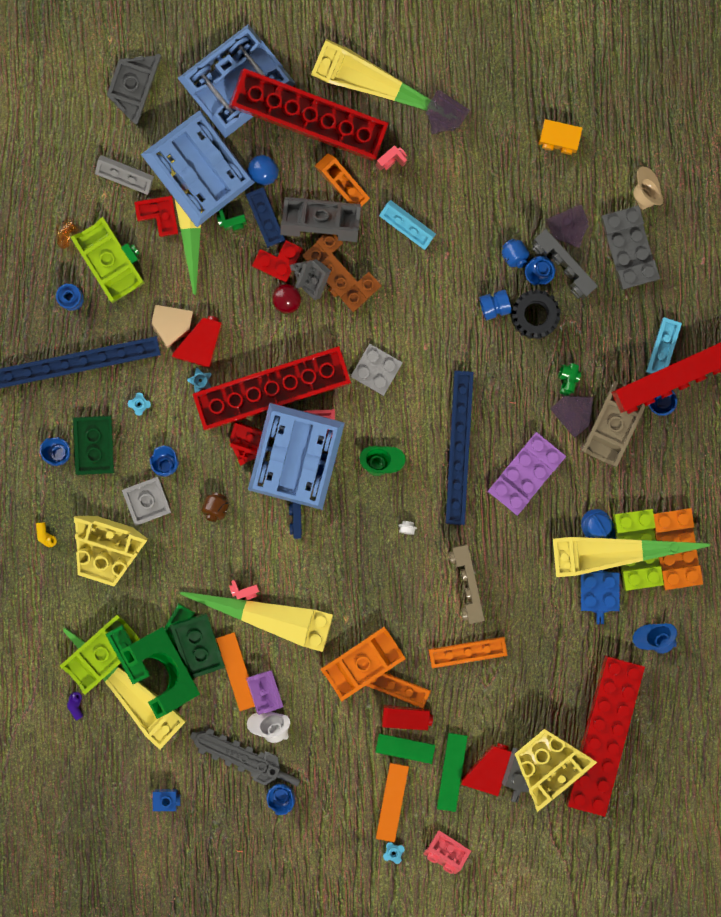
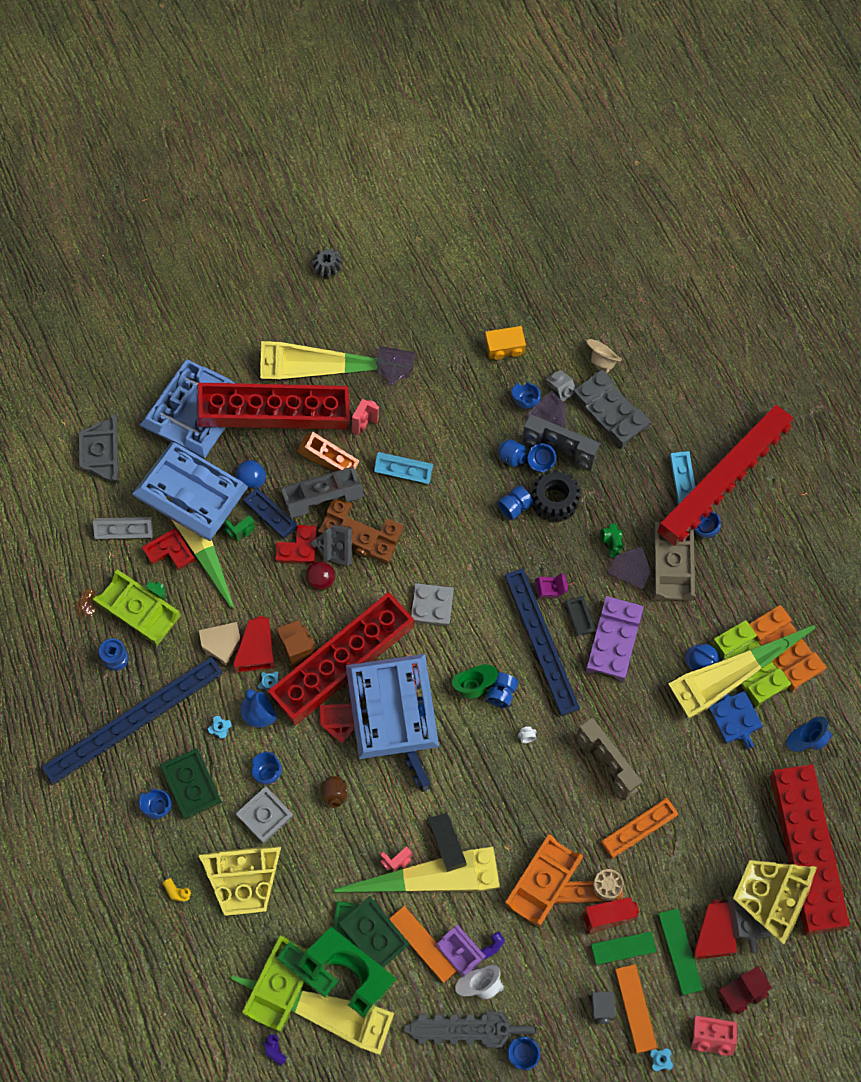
camera: 30 degrees left, 20 degrees down
none -> blue piece [241,689,277,728]
none -> dark orange brick [277,620,316,669]
none -> pearl dark grey tile [428,812,467,872]
none -> dark purple arm [480,931,505,960]
none -> blue wheel [485,672,519,708]
none -> blue hair [511,382,541,409]
none -> magenta bracket [535,573,568,598]
none -> light grey bracket [546,370,575,402]
none -> pearl dark grey tile [565,596,596,637]
none -> dark grey brick [591,991,615,1024]
none -> tan wheel [593,869,623,901]
none -> dark red brick [716,966,772,1015]

